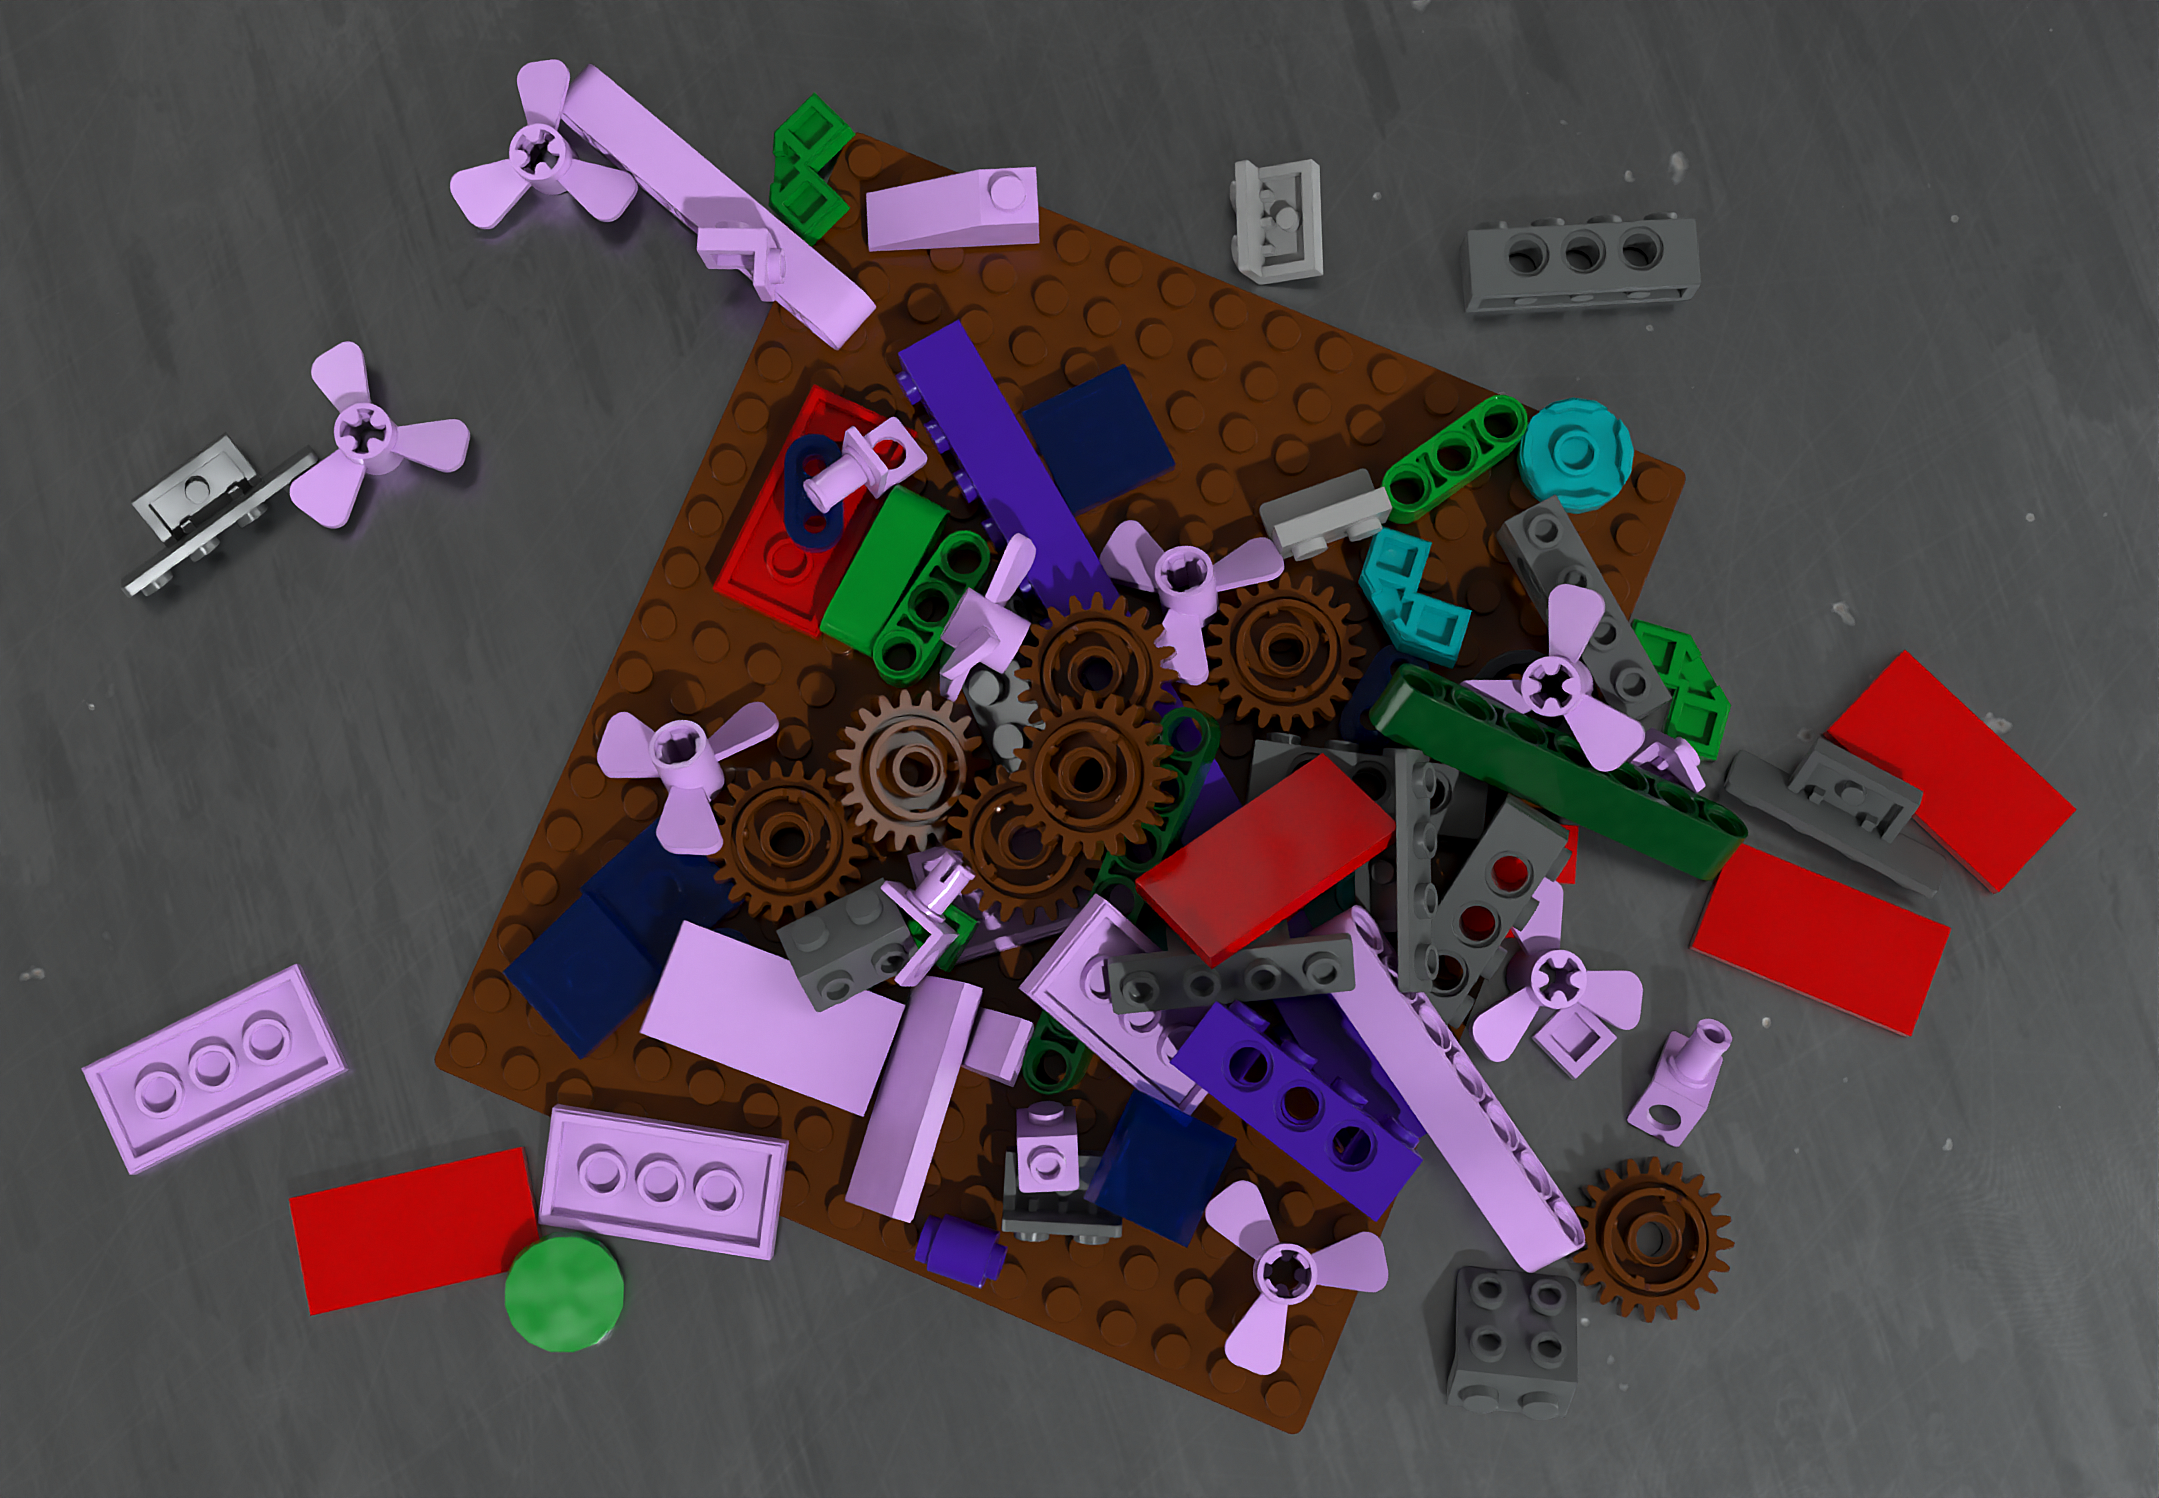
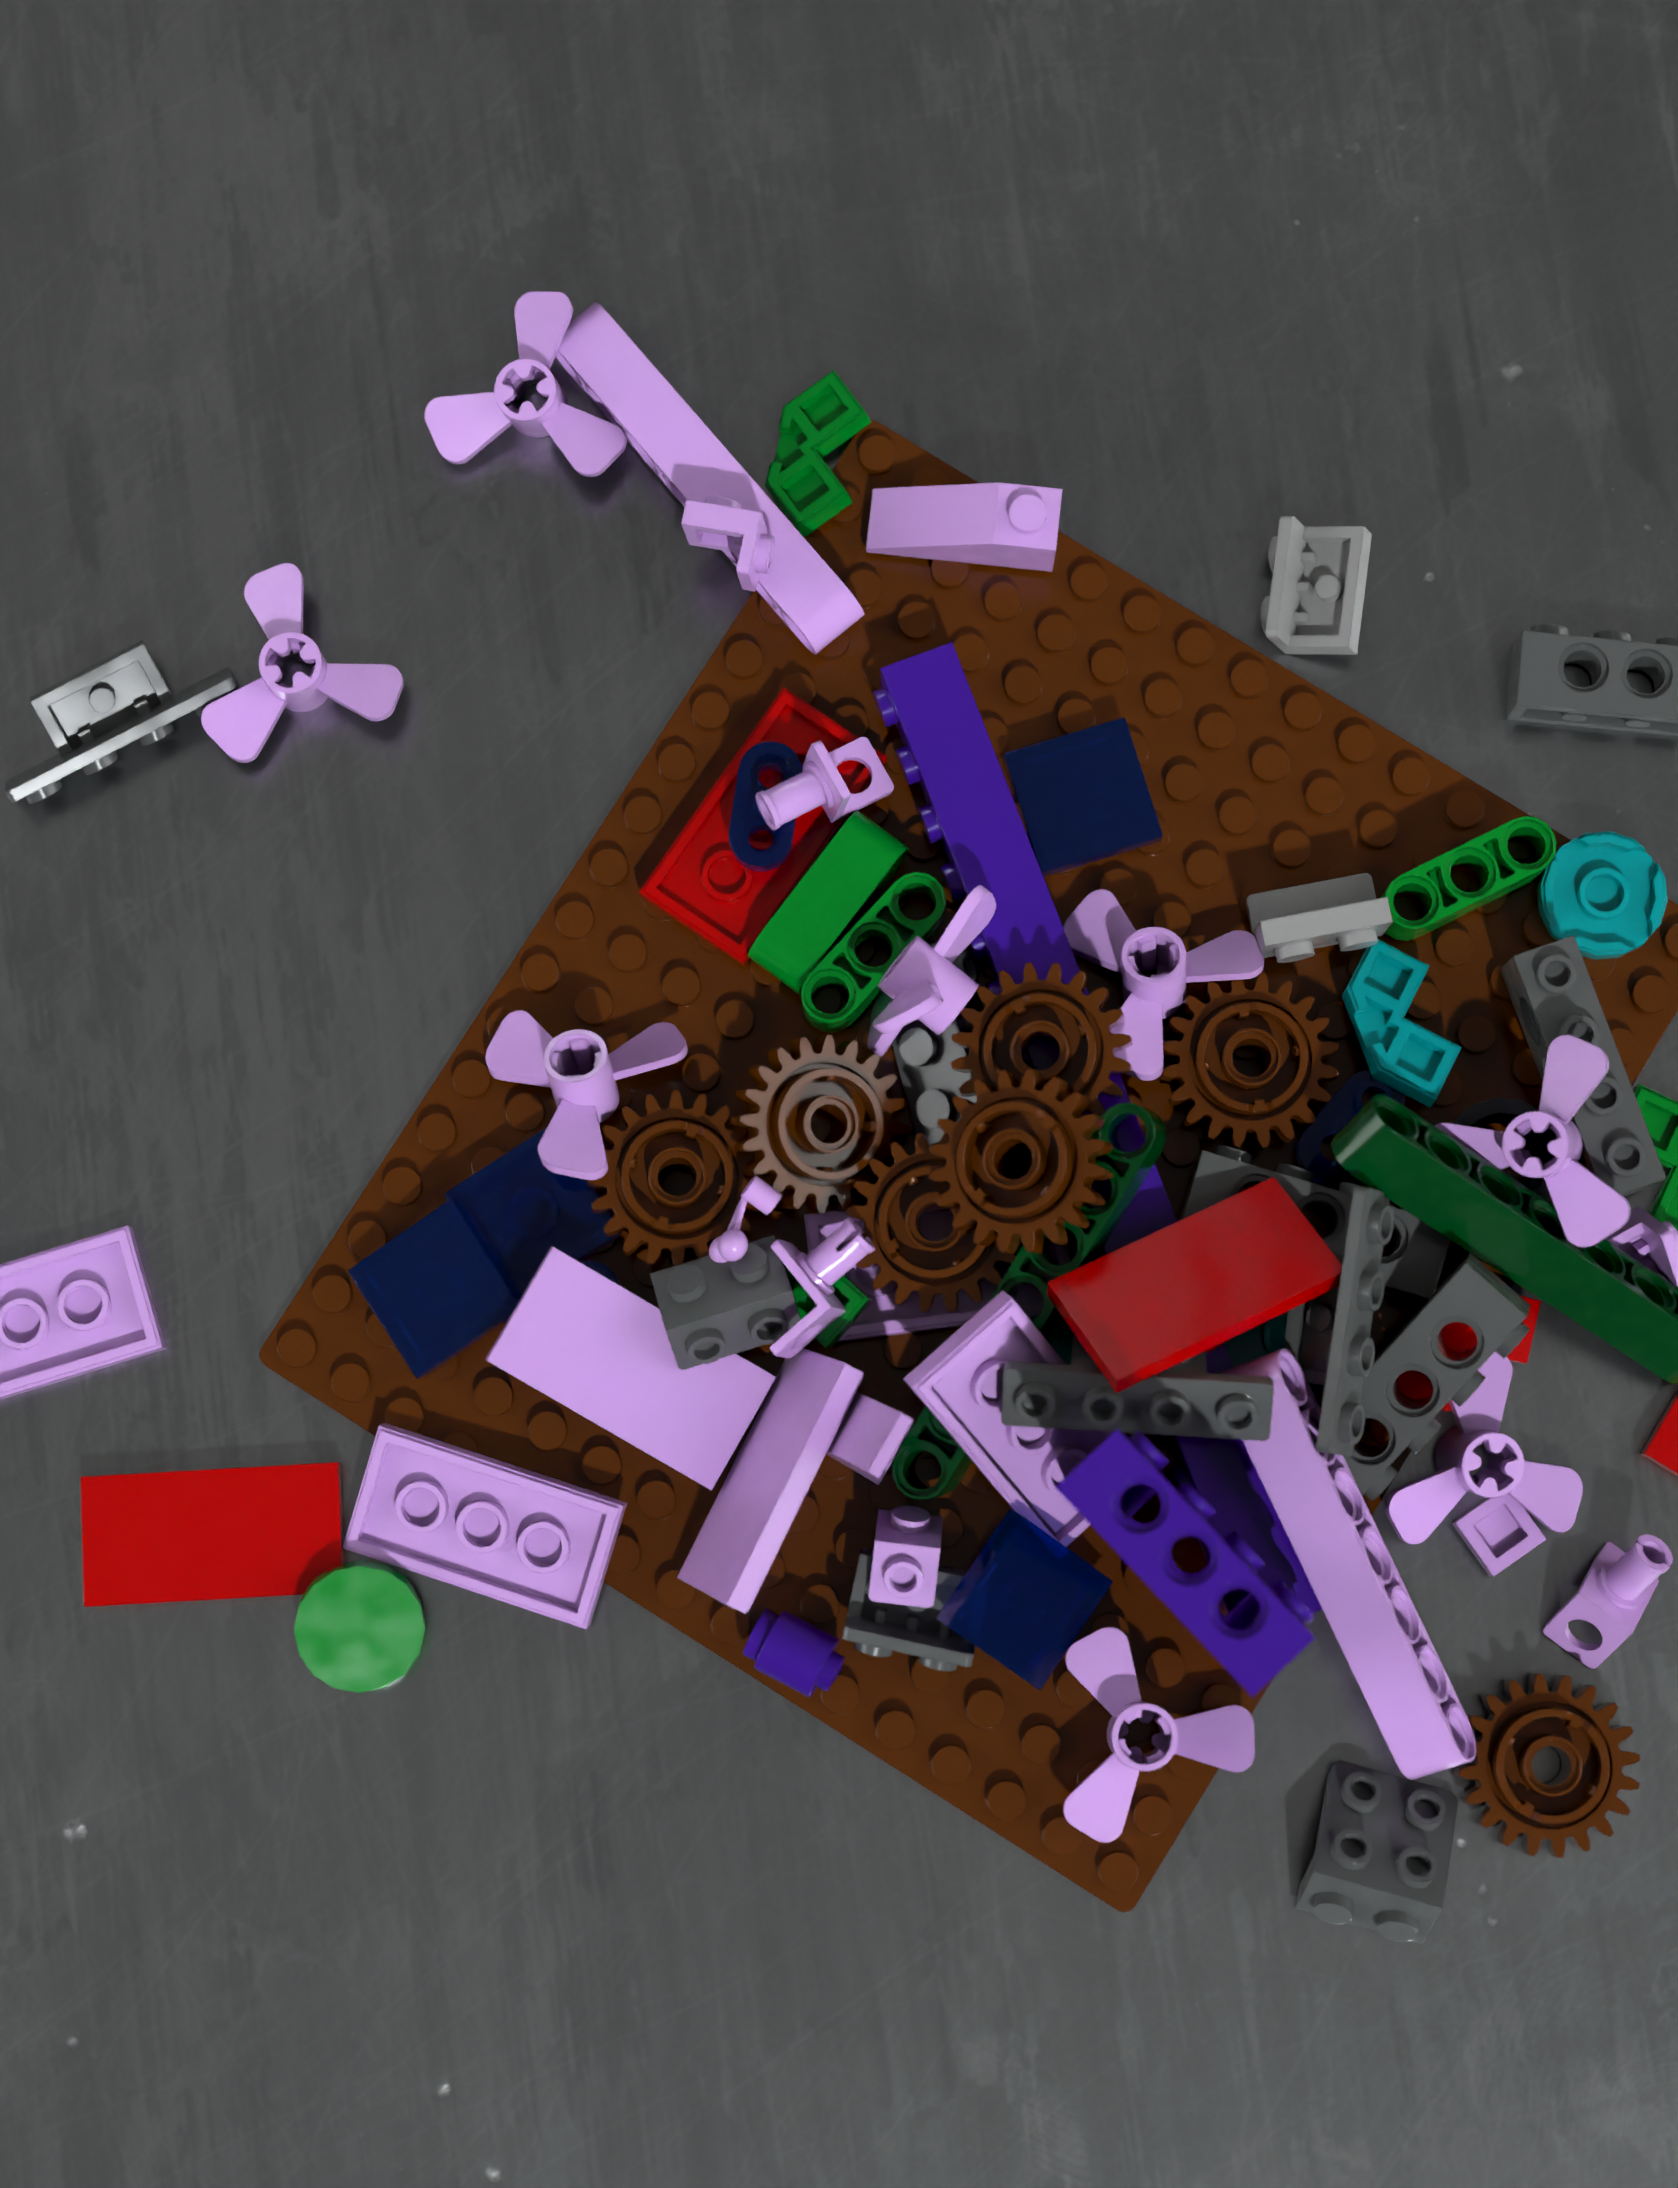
camera: 15 degrees right, 0 degrees up
none -> lavender piece [709,1175,782,1263]

